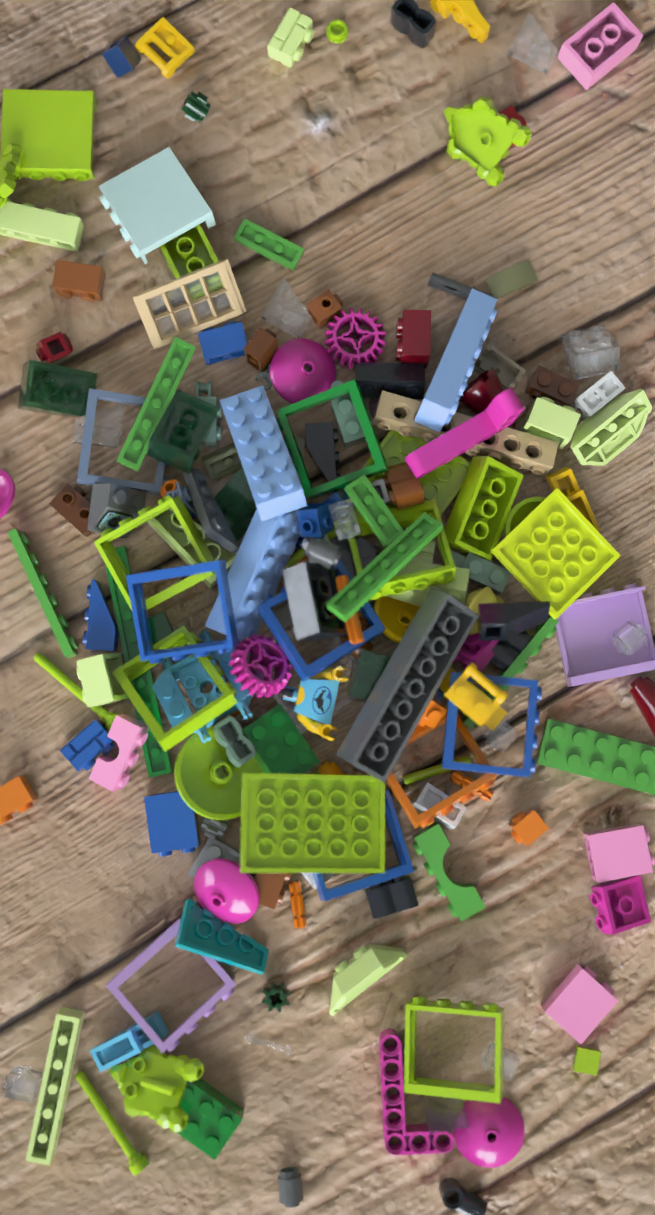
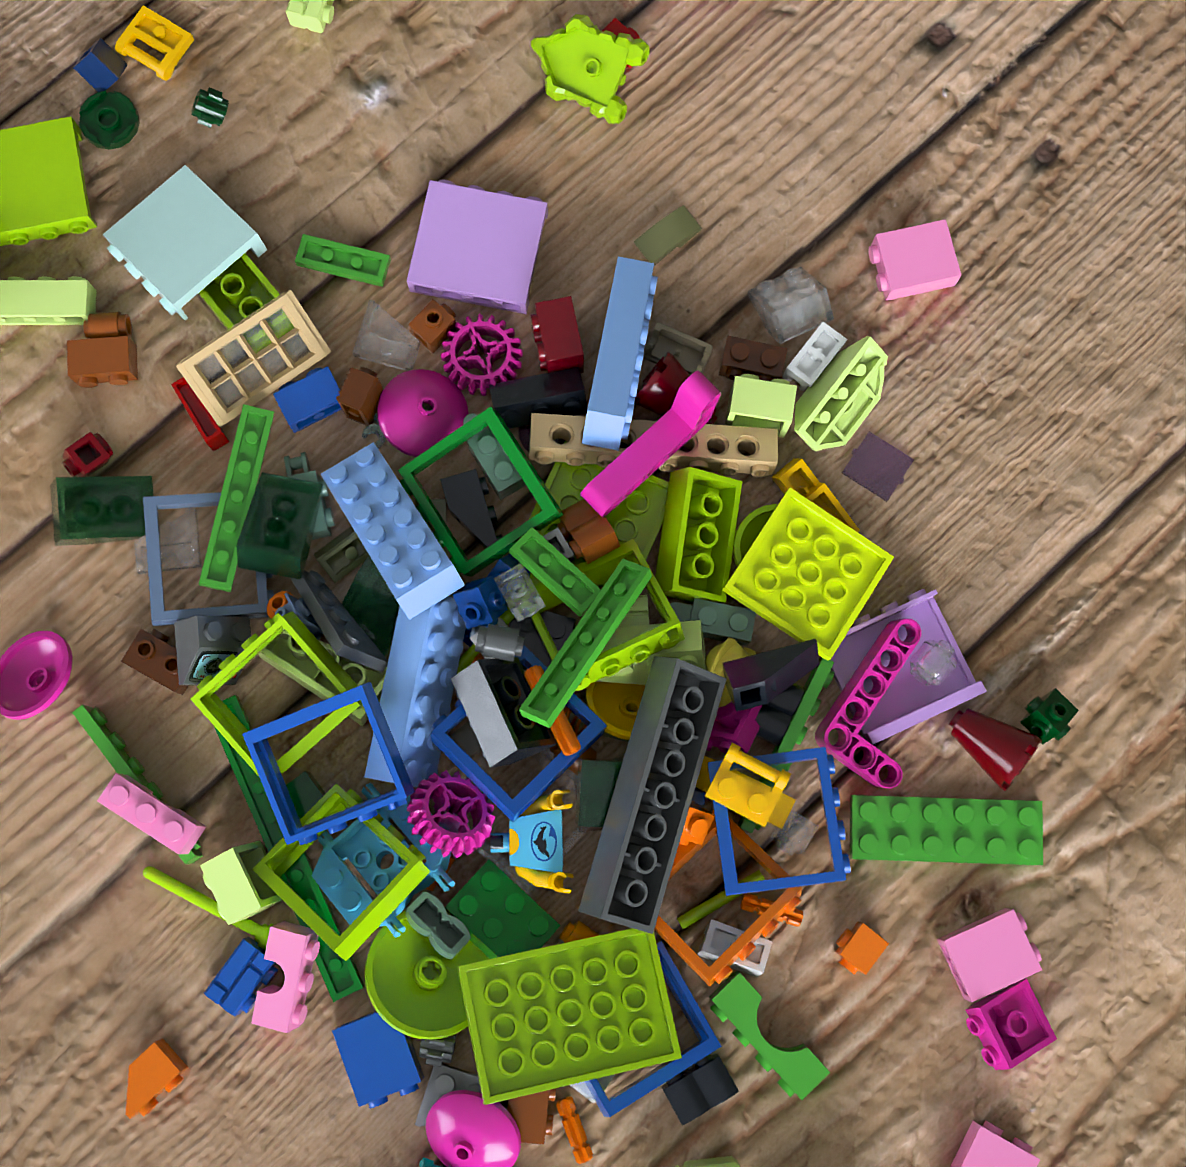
camera: 10 degrees left, 5 degrees down
blue slope [83,580,119,652] -> none
dark grey axle [428,272,494,300] -> none
none -> dark green tile [79,91,140,150]
none -> dark orange brick [83,312,132,339]
none -> bright pink arch [97,773,206,854]
none -> red piece [171,377,230,452]
none -> lavender panel [407,180,548,314]
none -> dark pink beam [815,619,921,789]
none -> clear purple piece [842,431,914,502]

